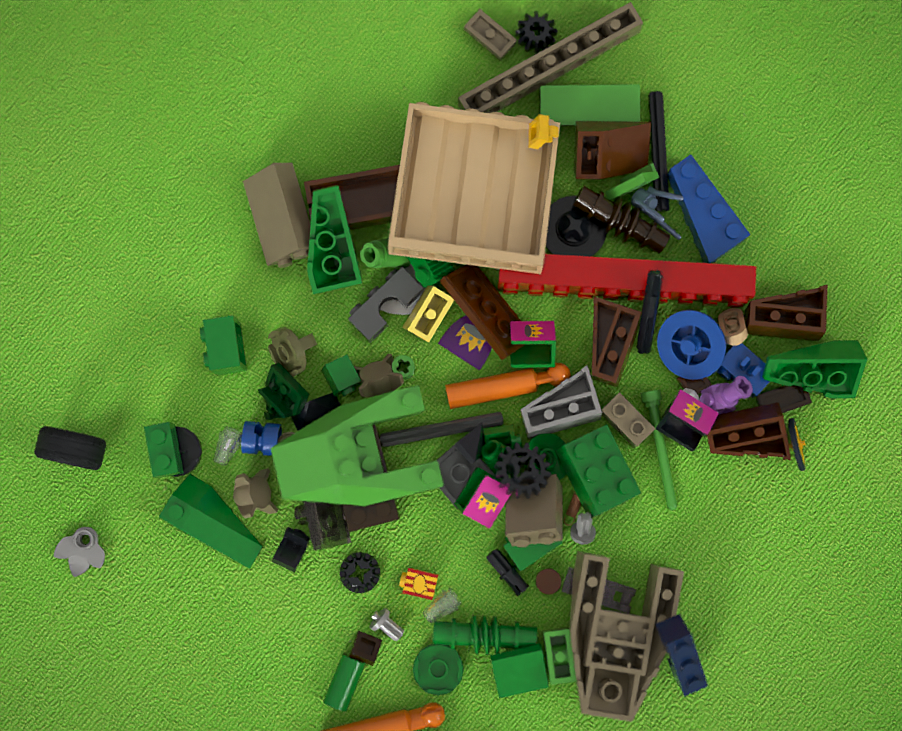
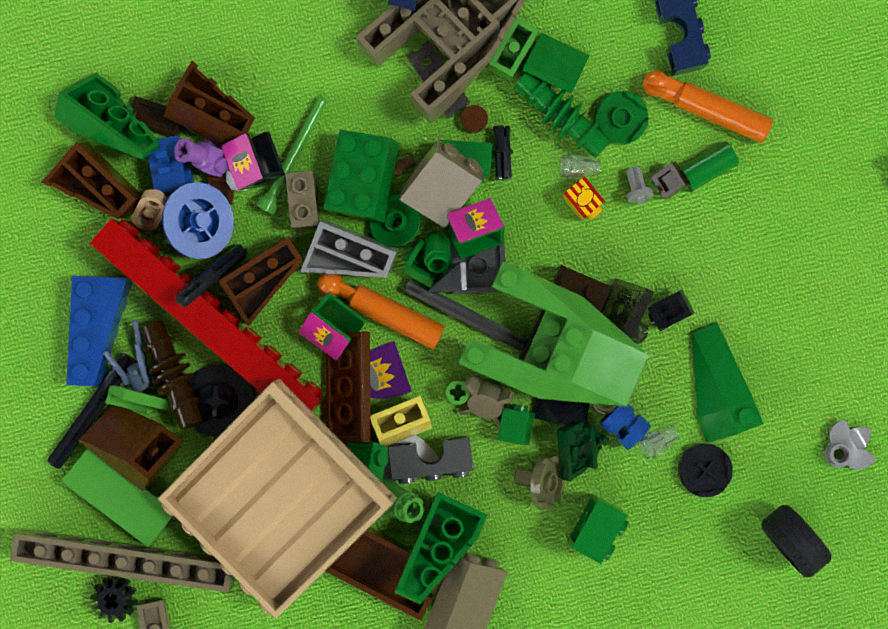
camera: 140 degrees left, 5 degrees up
green brick [144,422,184,478] -> none
dark tan piece [233,468,278,518] -> none
black gear [340,552,380,593] -> none
black gear [494,443,551,499] -> none
yellow tile [529,114,558,149] -> none
light grey piece [570,512,596,545] -> none
black wheel [788,418,806,471] -> none

